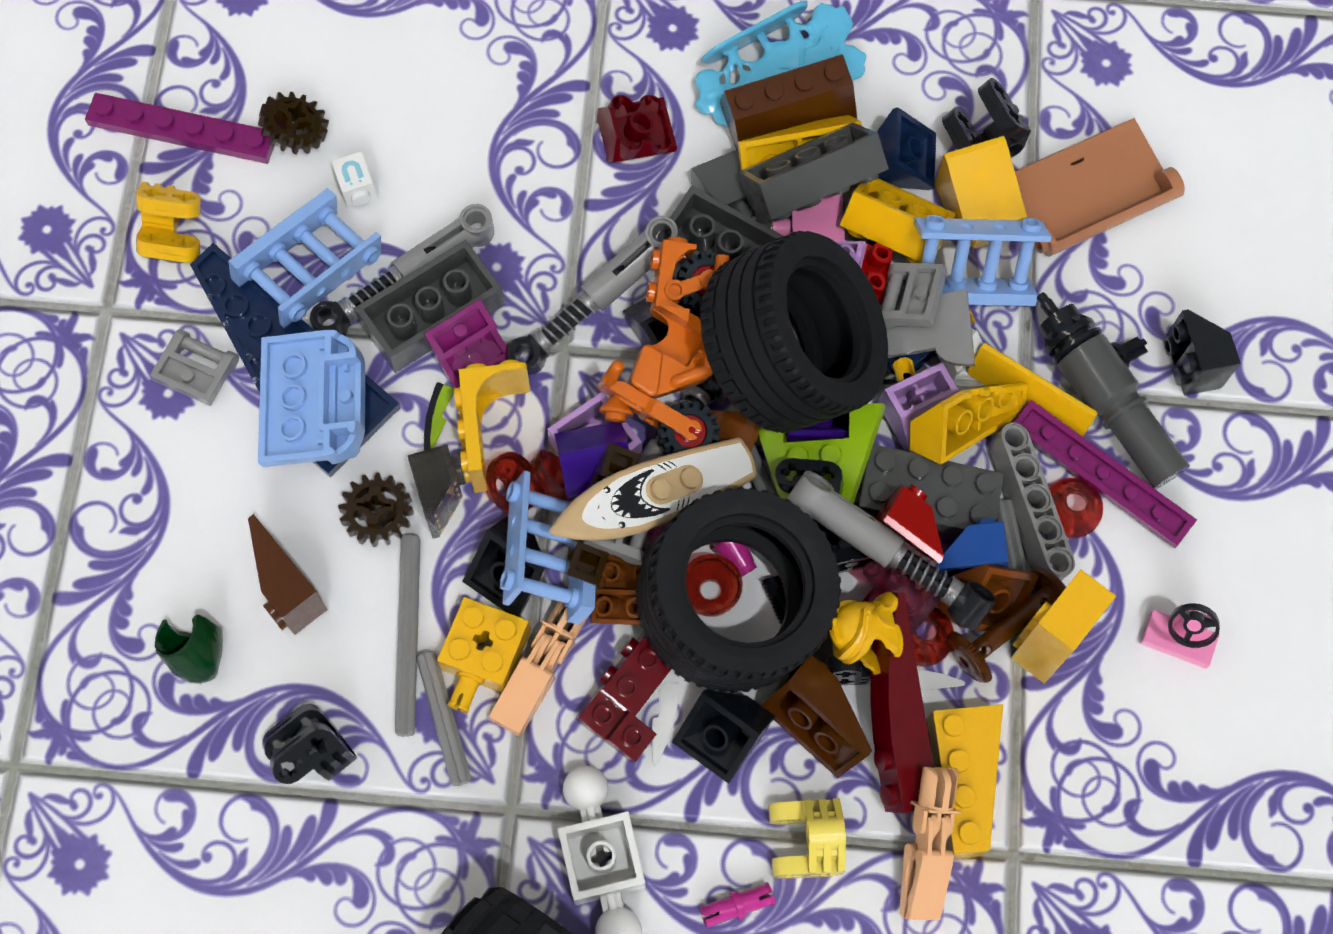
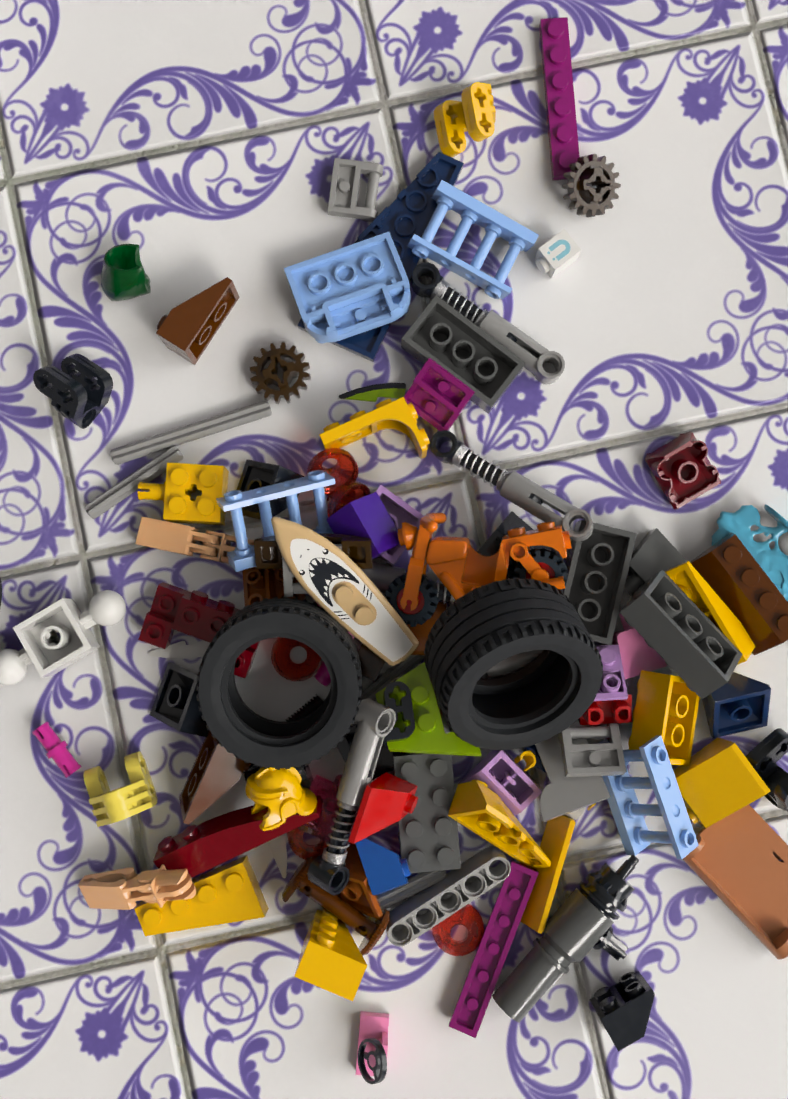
camera: 70 degrees right, 15 degrees up
clear smoke slope [407,444,466,539] -> none

